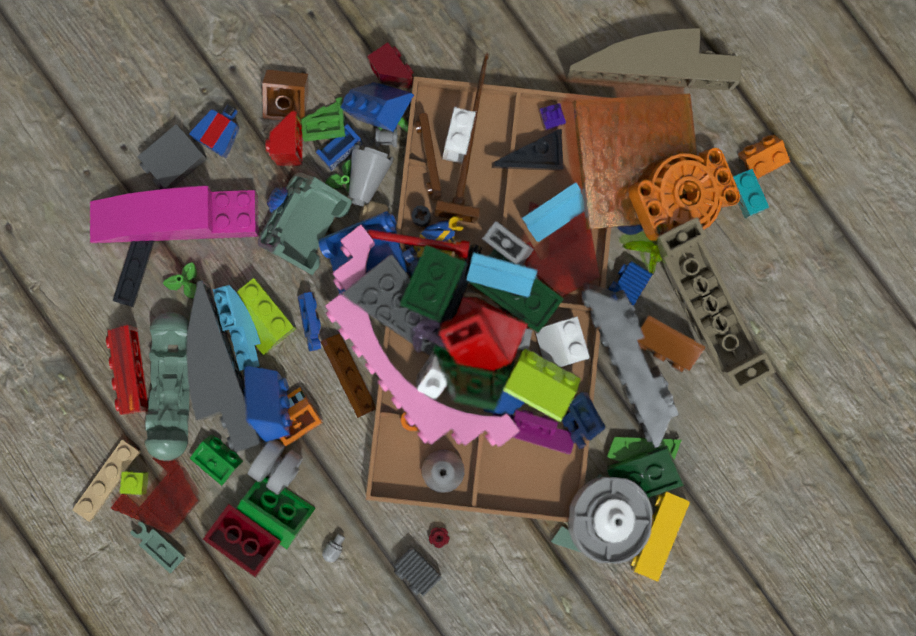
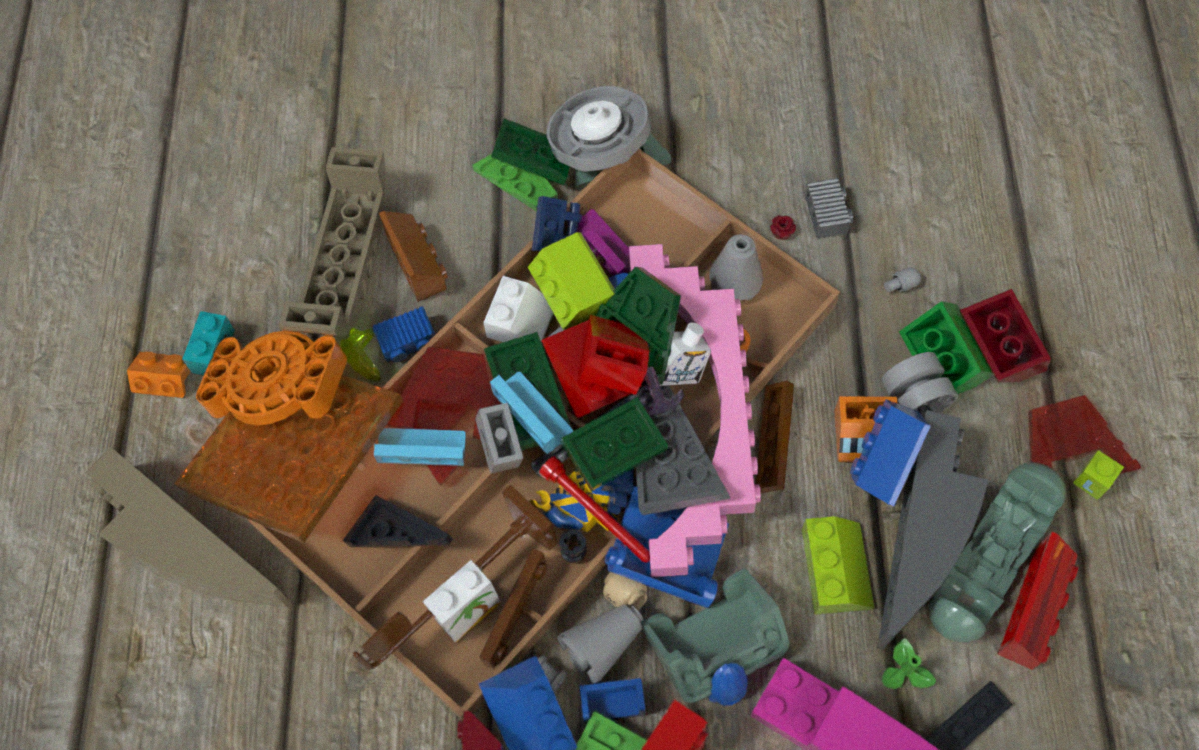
camera: 140 degrees left, 20 degrees down
tan plate [72,439,141,522] -> none
sand green plate [130,521,186,574] -> none
green bracket [189,434,243,486] -> none
medium azure slope [213,285,261,371] -> none
blue plate [297,292,321,352] -> none
bright green plant [326,159,352,193] -> none
dark purple tile [539,103,566,130] -> none
piece [581,282,679,447] -> none
yellow brick [630,492,690,582] -> none

